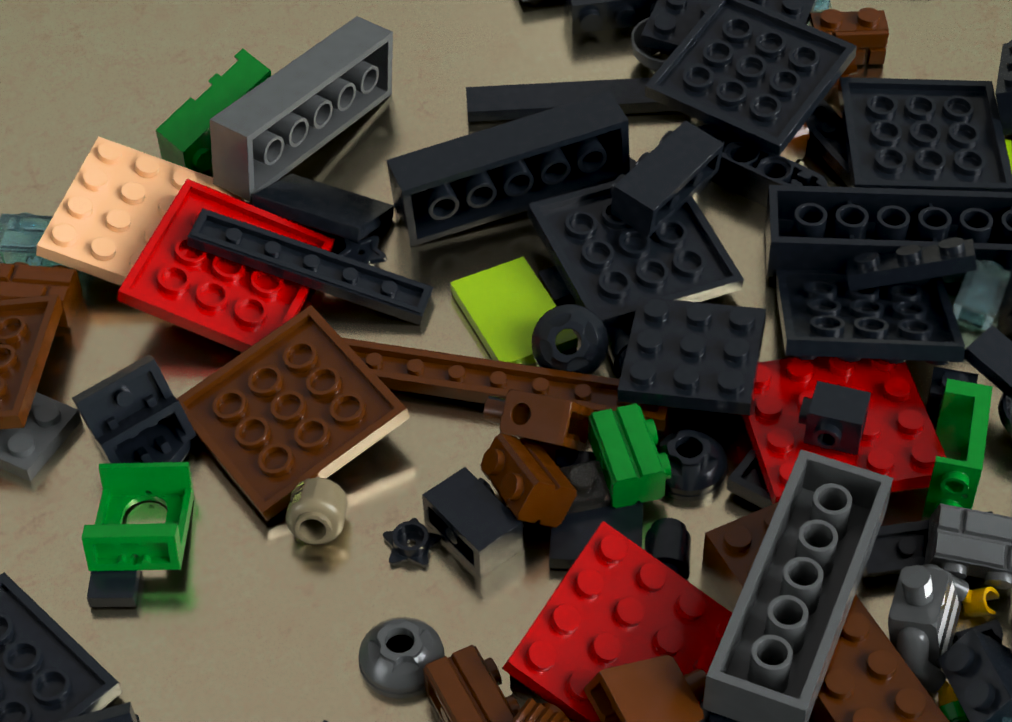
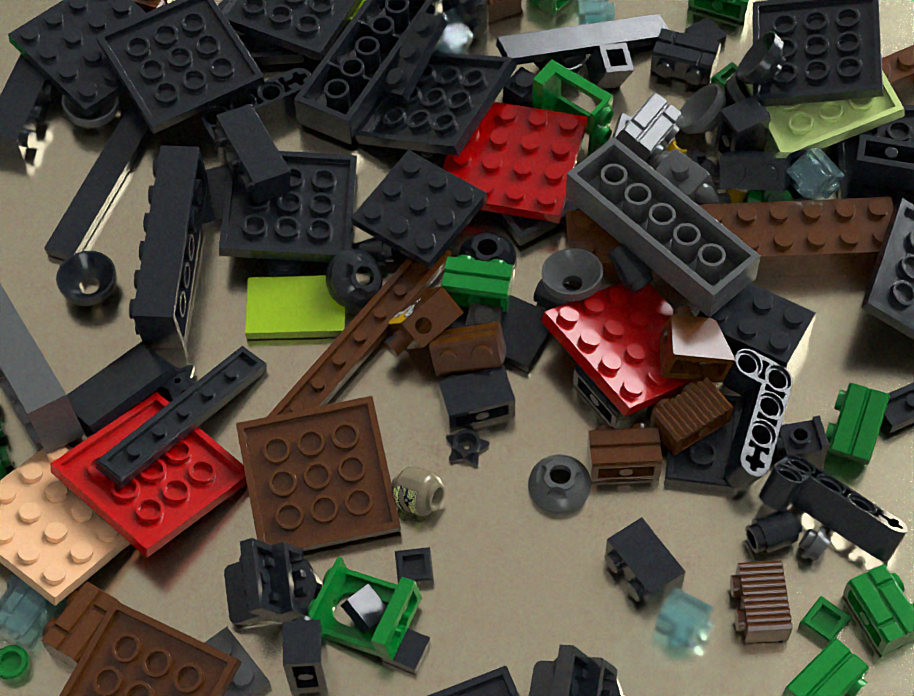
camera: 65 degrees left, 10 degrees up
black brick [798,381,871,455] -> none
none -> black piece [56,251,117,306]
none -> black brick [282,616,328,691]
none -> tile [340,584,387,634]
none -> black tile [395,547,434,587]
none -> dark grey piece [541,248,603,302]
none -> black cone [607,243,654,295]

